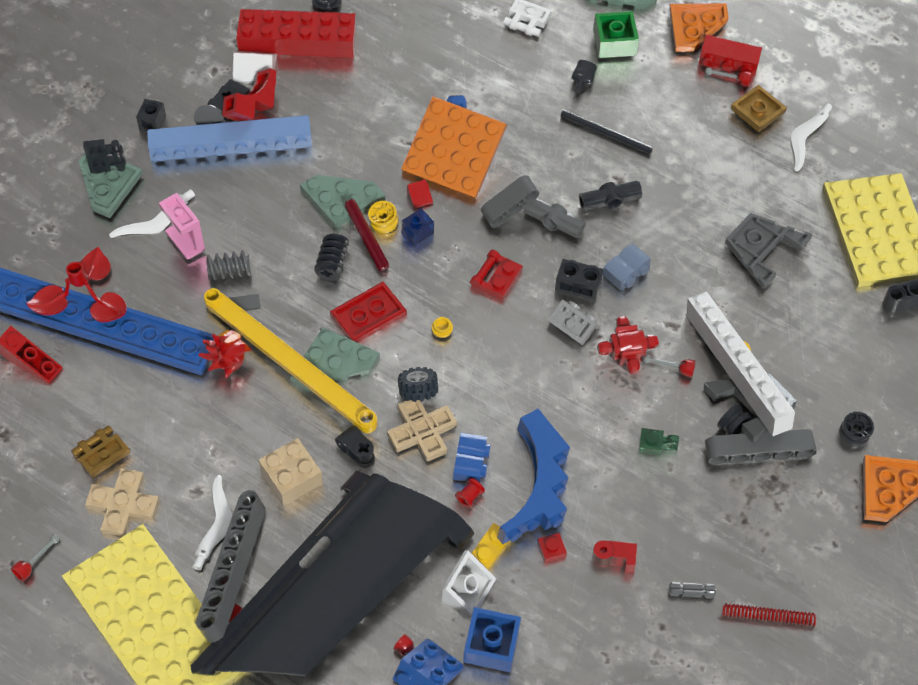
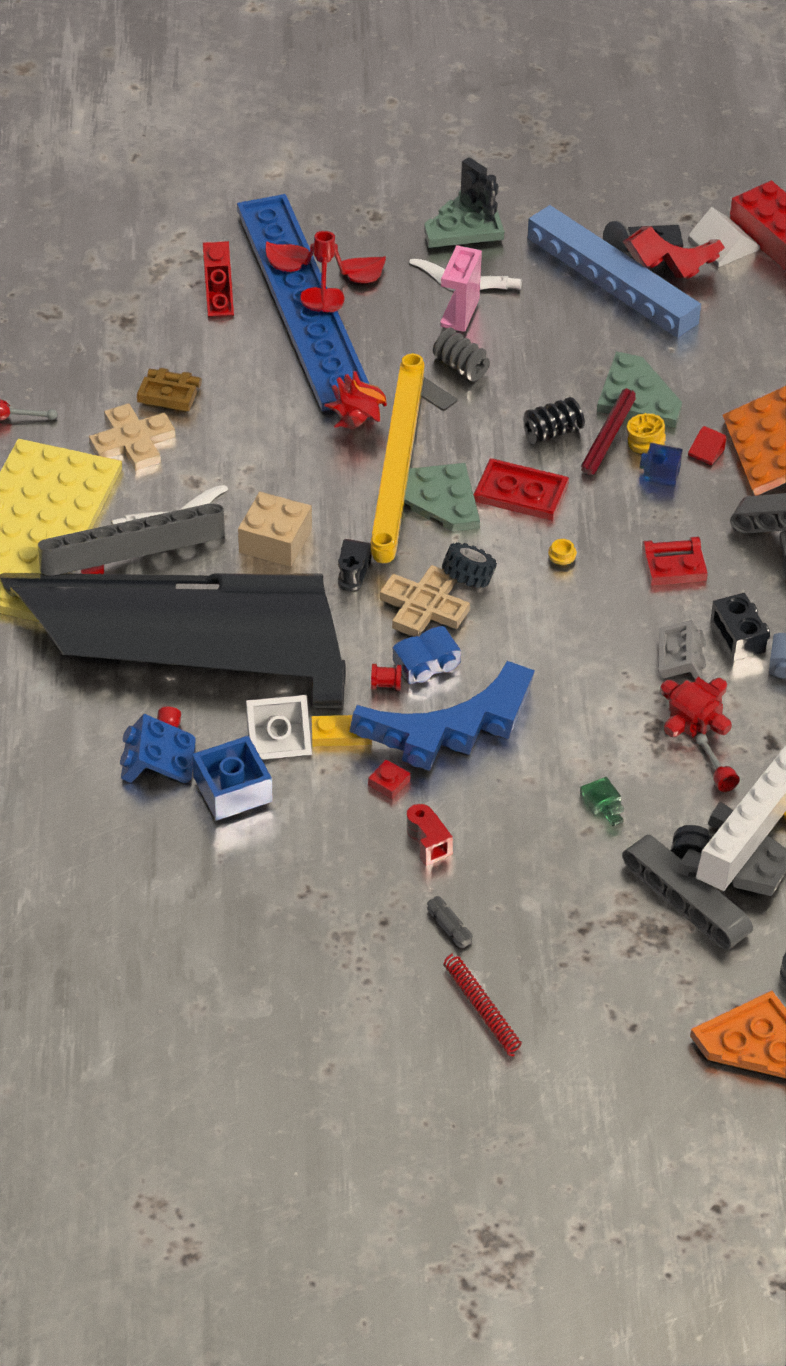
camera: 55 degrees right, 10 degrees down
black brick [136,99,166,131] -> none

